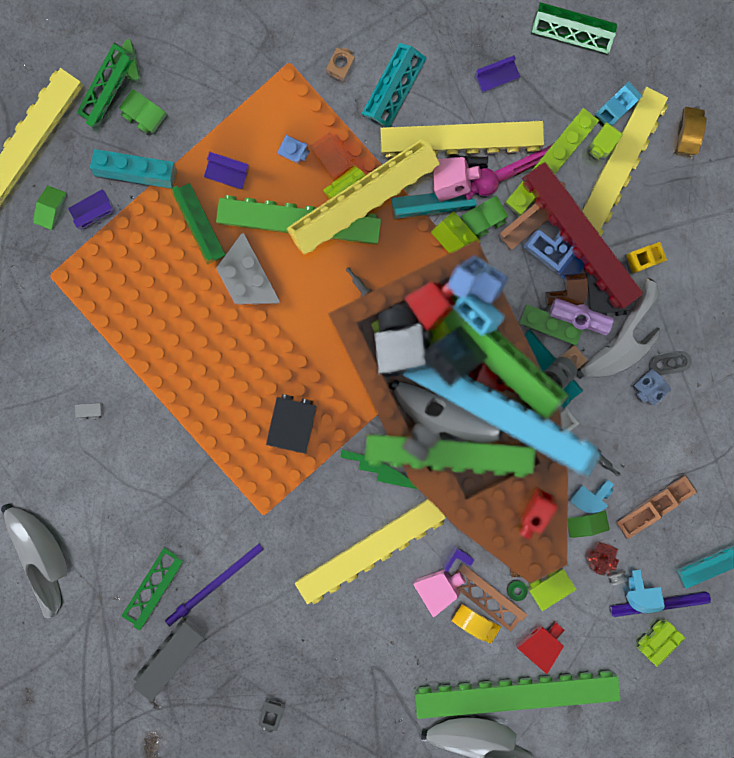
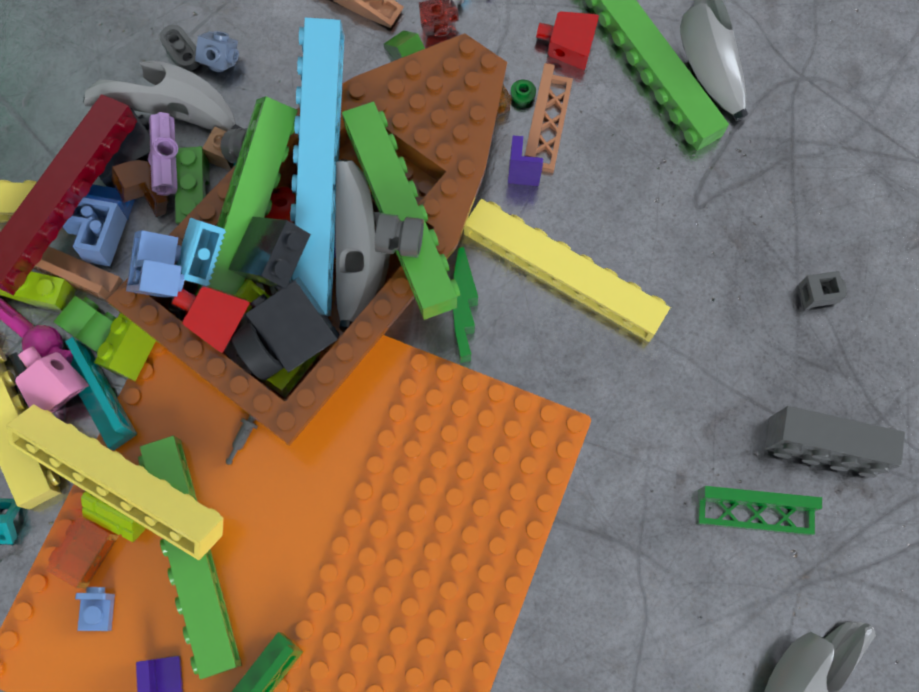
camera: 120 degrees left, 15 degrees down
dark purple bar [165,544,264,627] -> none
light grey wing [216,233,280,305] -> none
black brick [266,394,317,454] -> none
bright pink torso [413,570,466,617] -> none
yellow brick [452,604,501,644] -> none
red torso [520,487,557,539] -> none
lime brick [527,568,577,611] -> none
medium azure brick [568,479,614,513] -> none
yellow brick [625,242,667,274] -> none

